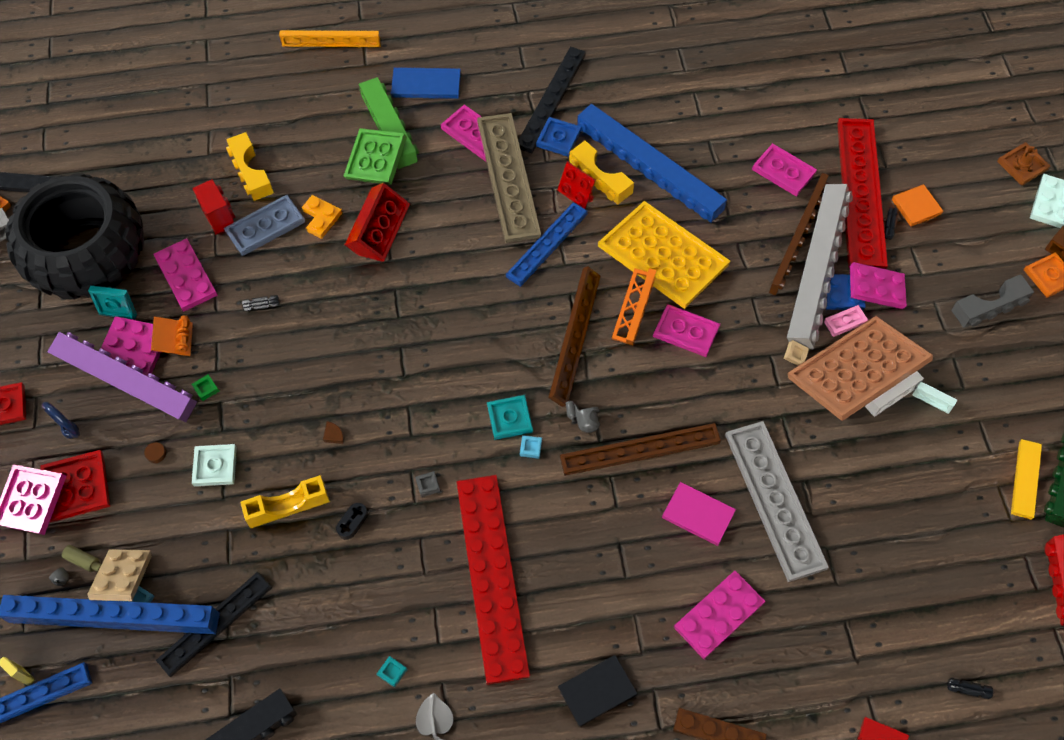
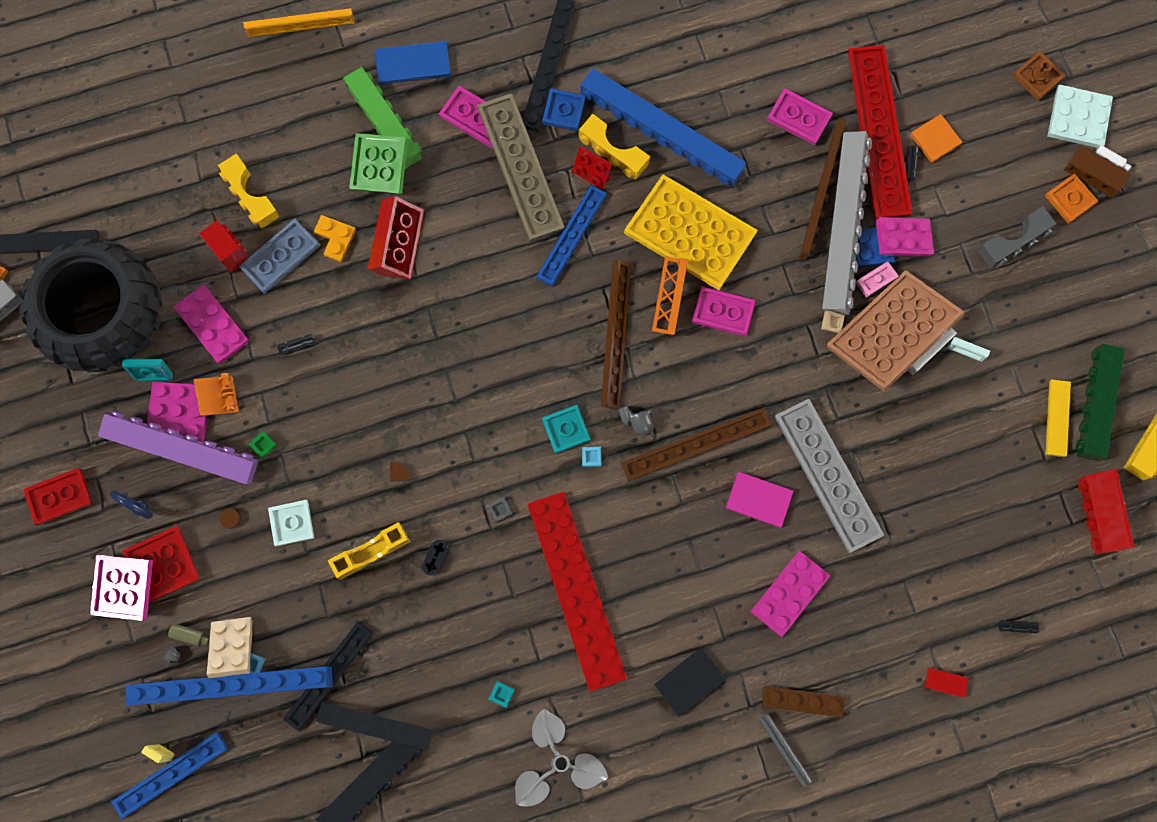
camera: 10 degrees left, 15 degrees up
none -> black tile [315,702,435,751]

